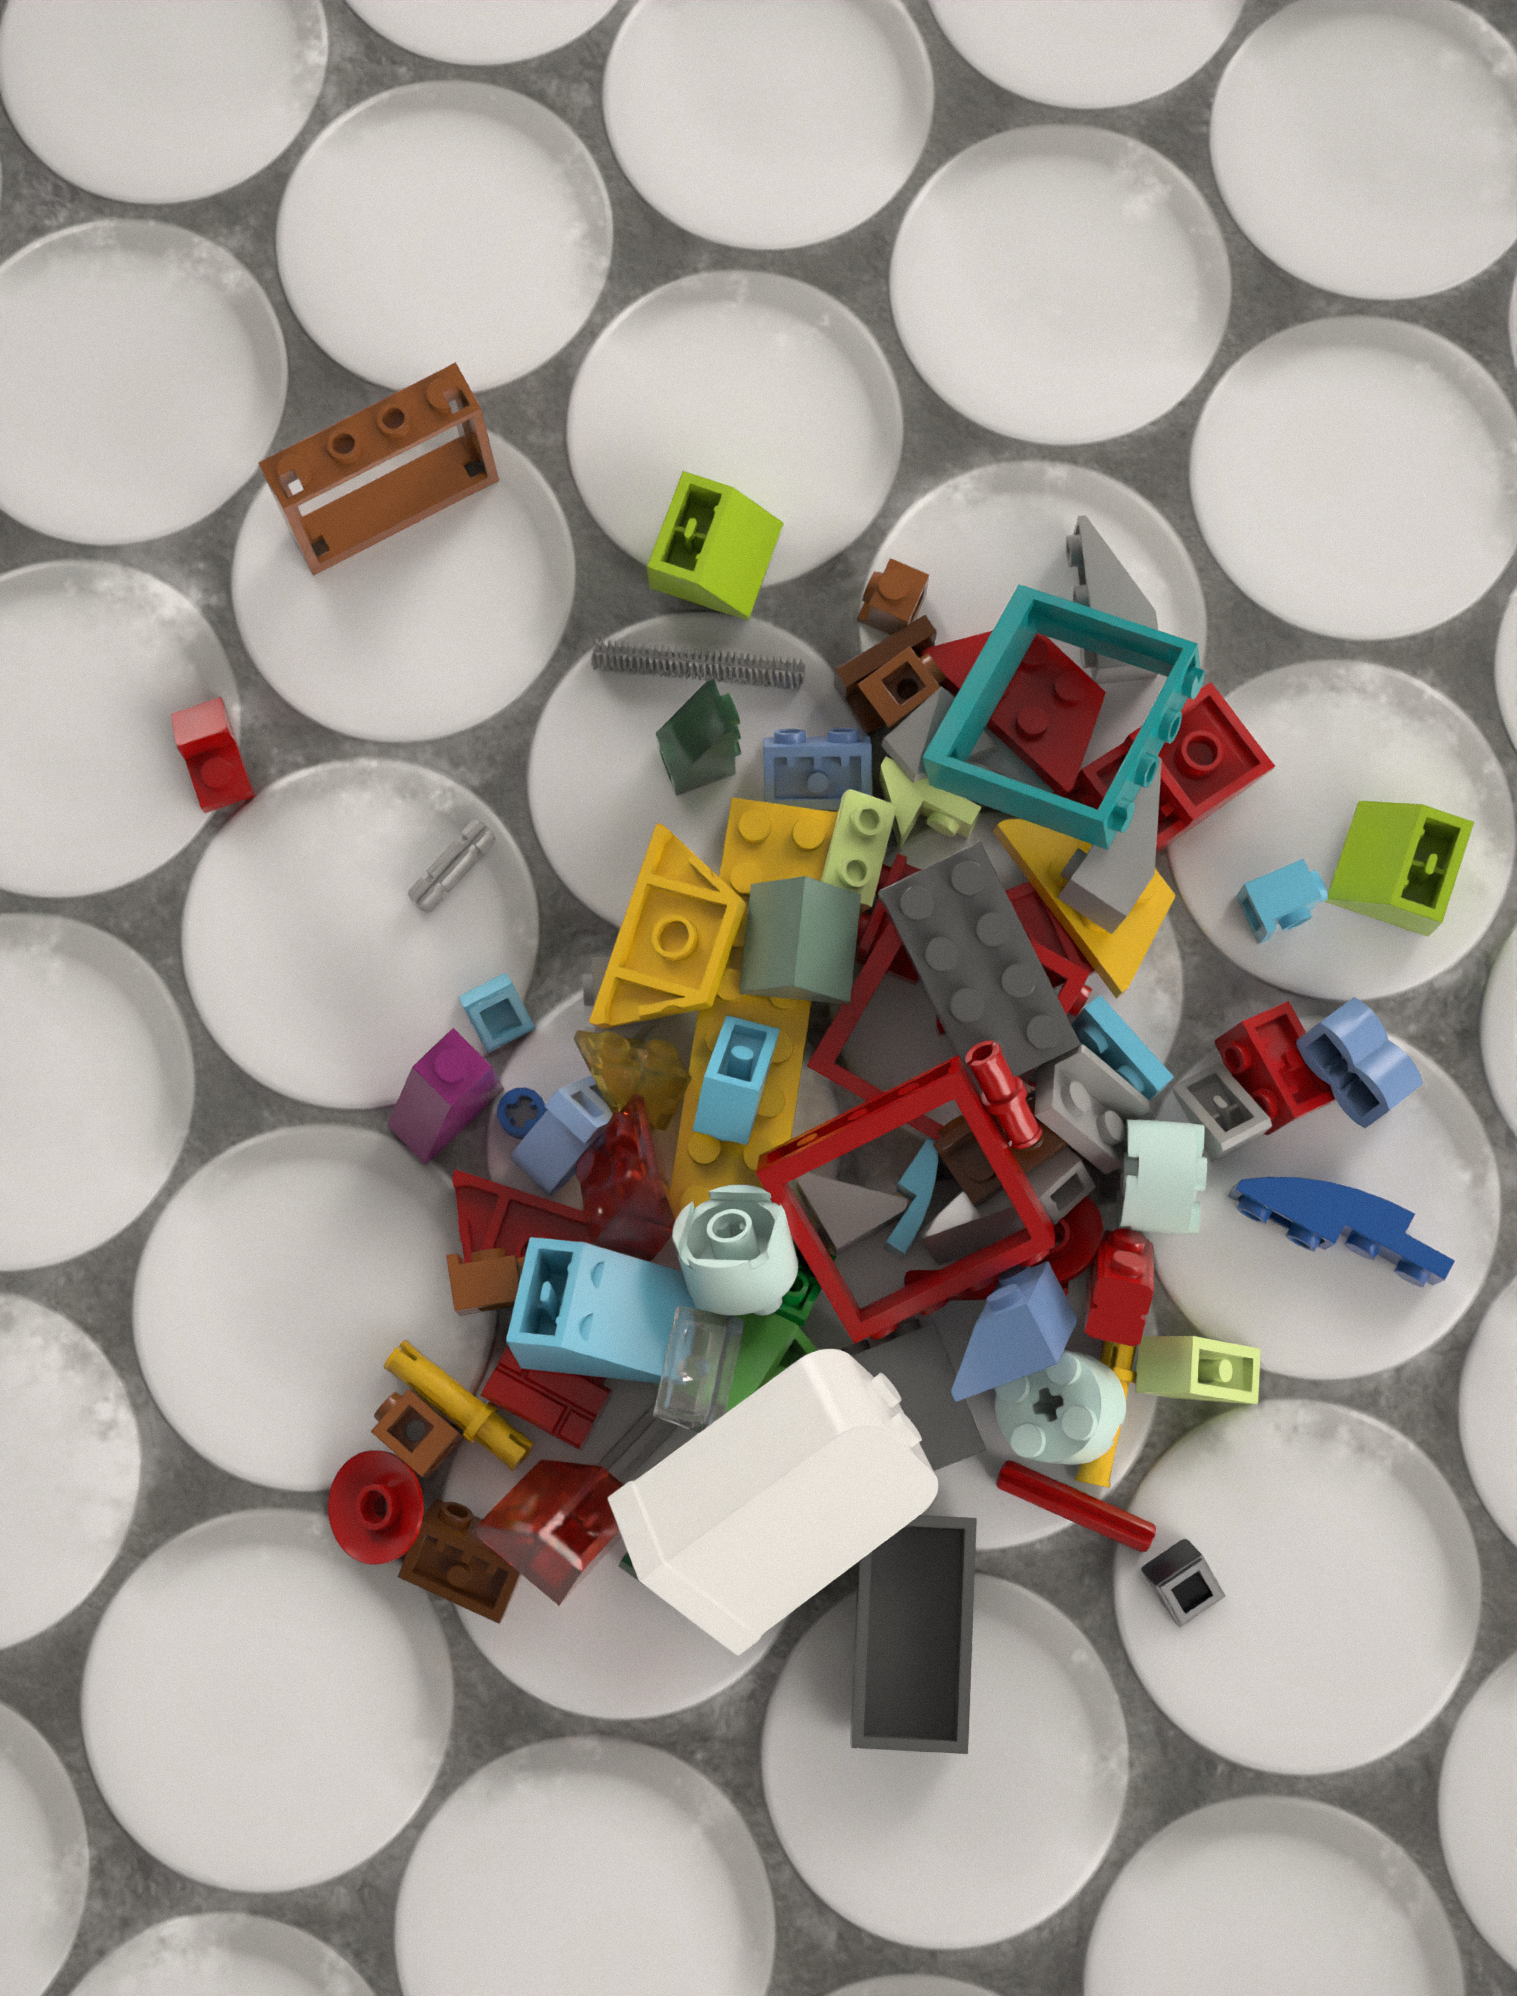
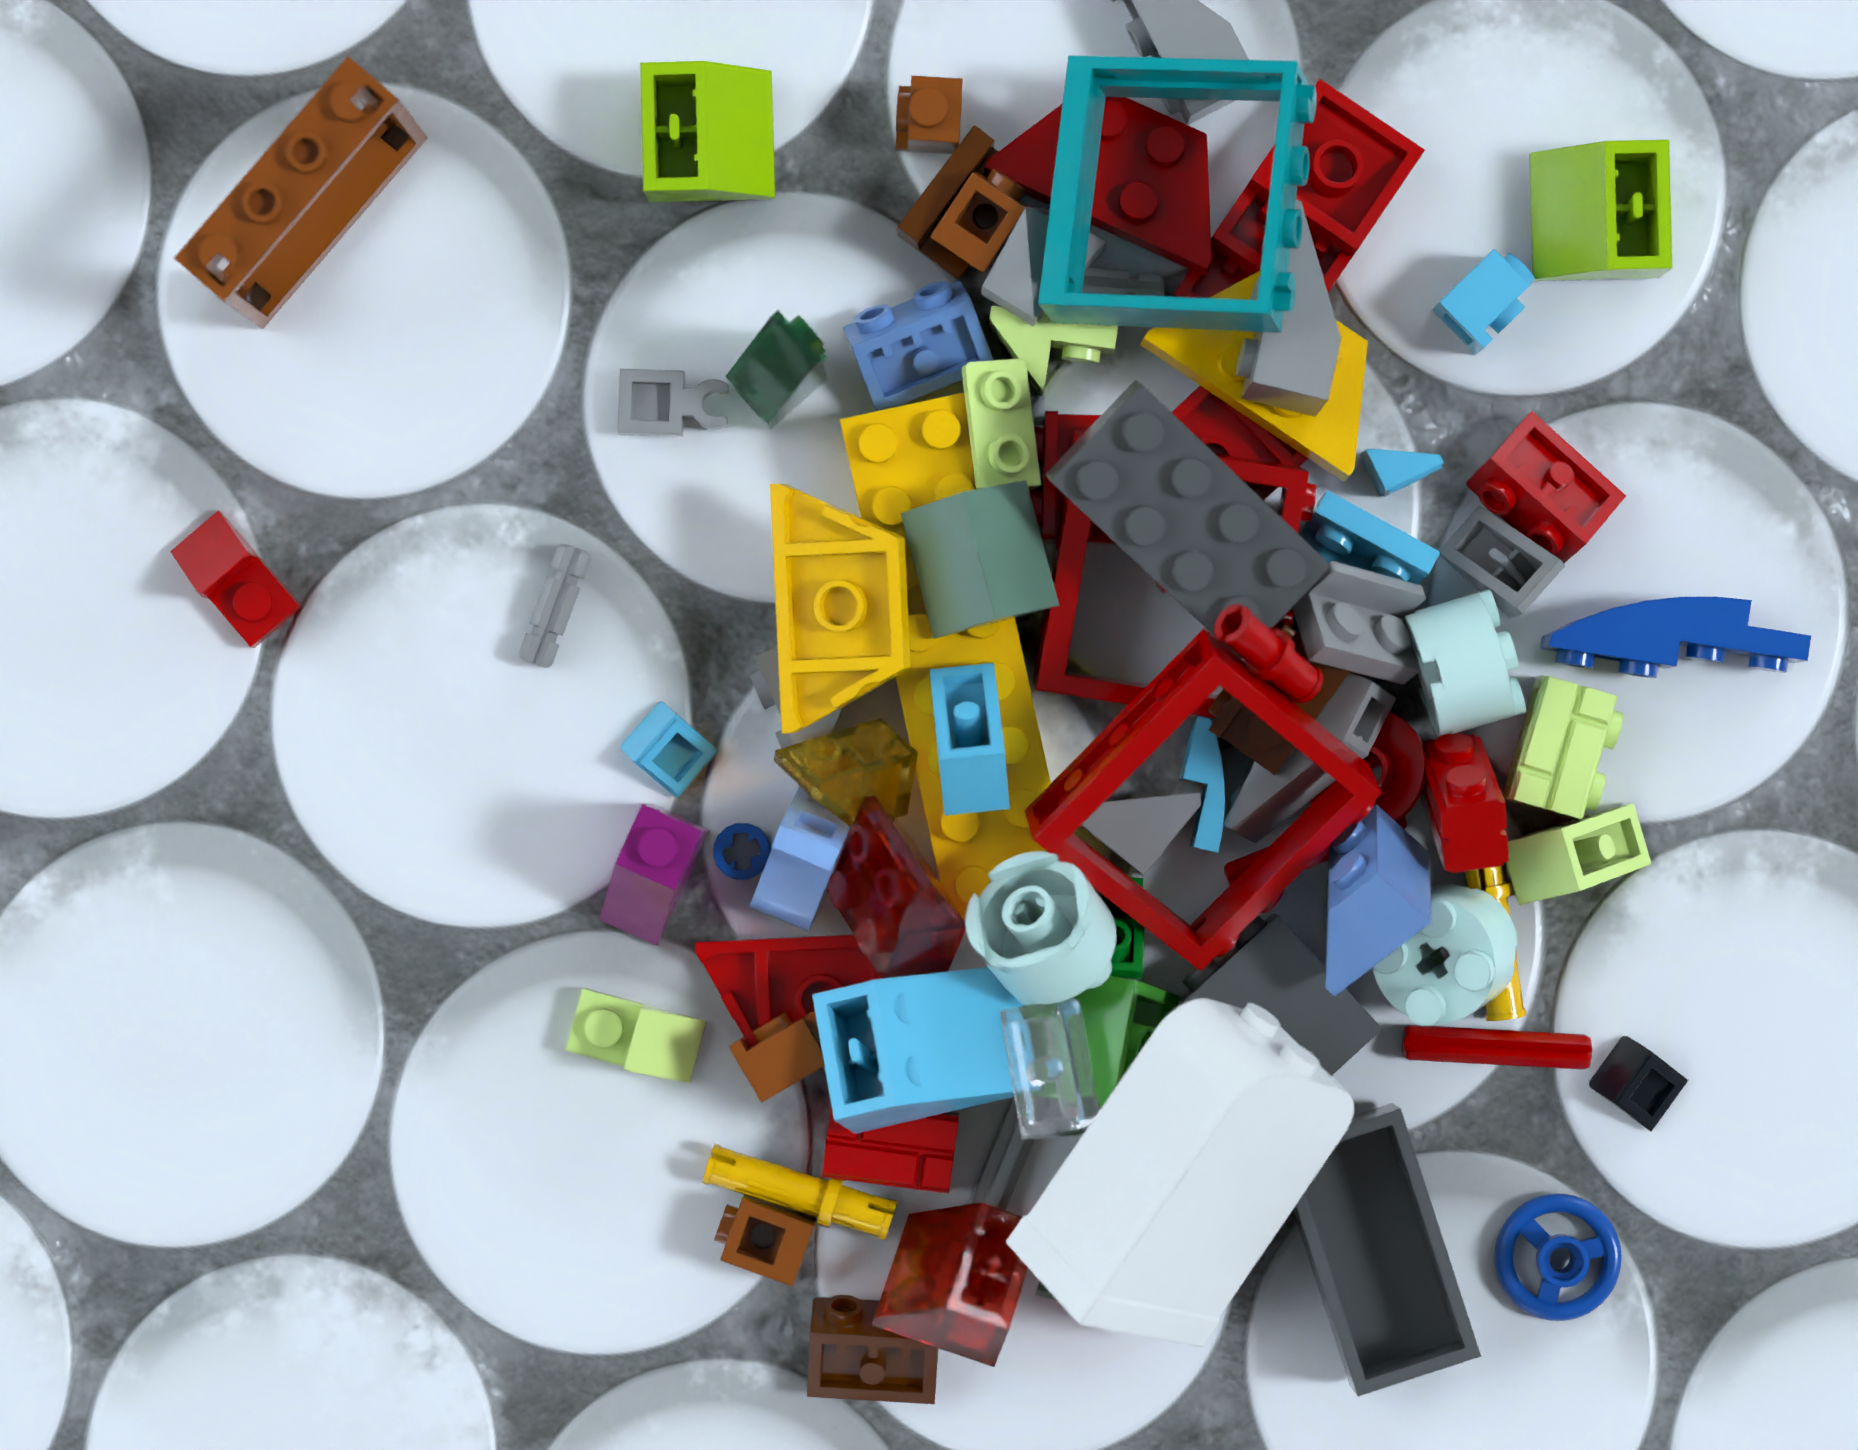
camera: 20 degrees left, 10 degrees up
red dish [328,1450,424,1565] -> none
light grey axle [591,639,806,690] -> none
medium blue brick [1296,997,1423,1128] -> none
none -> yellowish green slope [566,988,707,1083]
none -> light grey plate [618,369,729,437]
none -> medium azure slope [1360,449,1444,497]
none -> blue piece [1494,1193,1622,1321]
none -> yellowish green brick [1502,675,1623,820]

